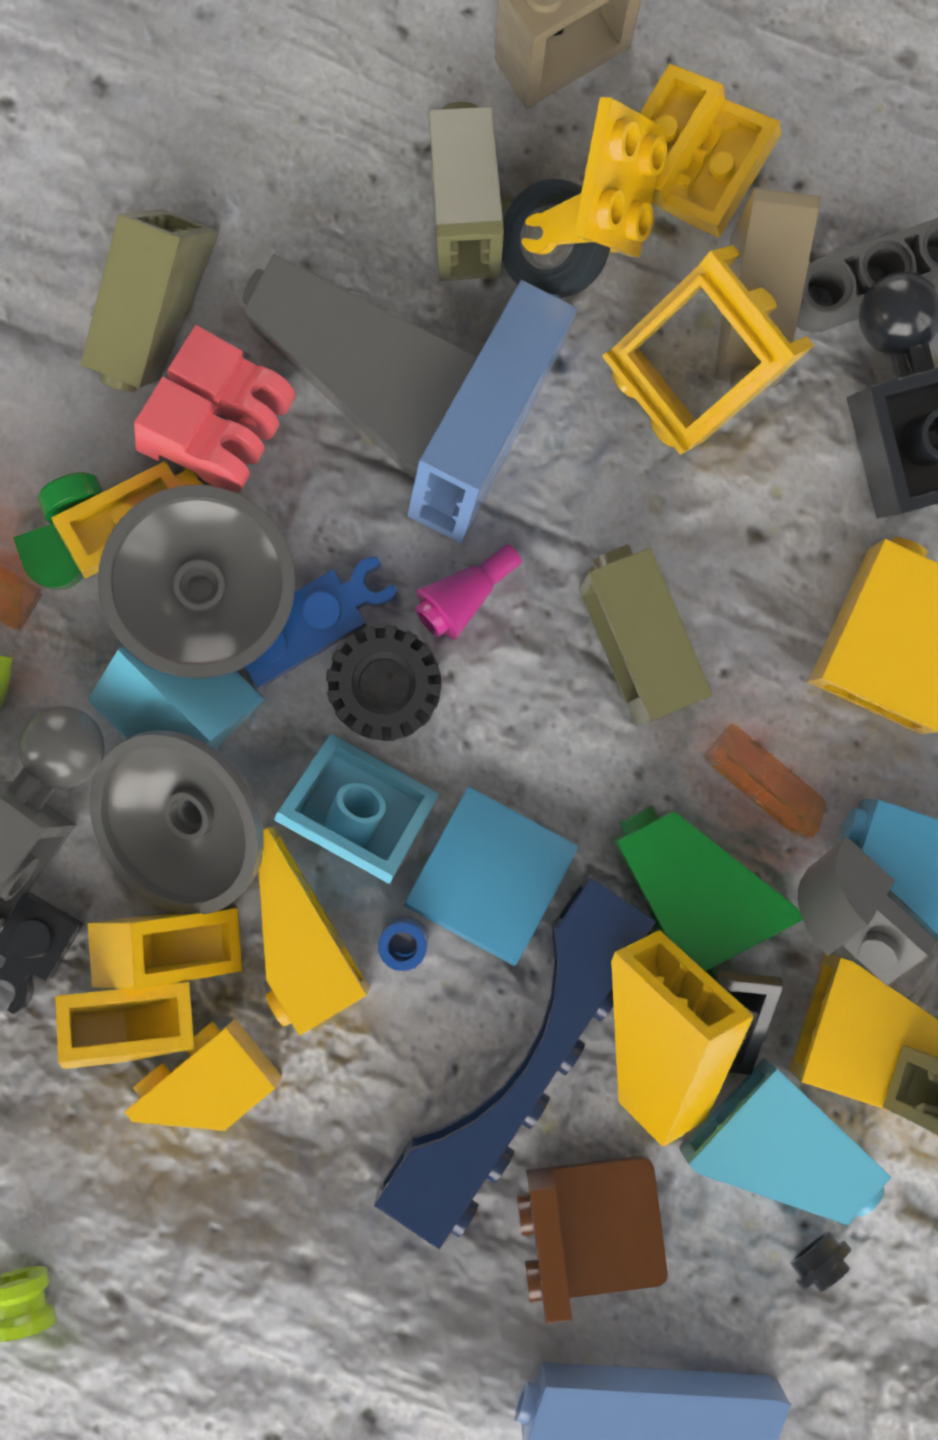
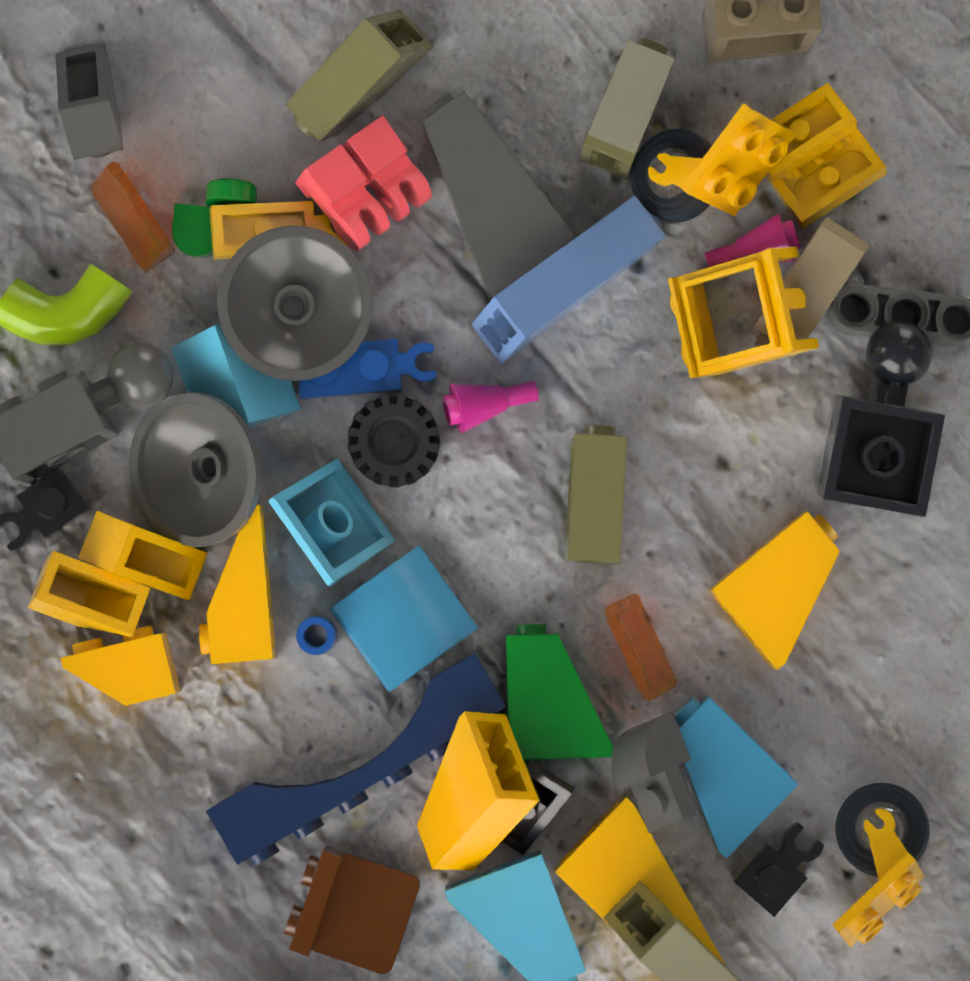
camera: 30 degrees right, 0 degrees up
none -> dark pink cone [704,213,801,267]

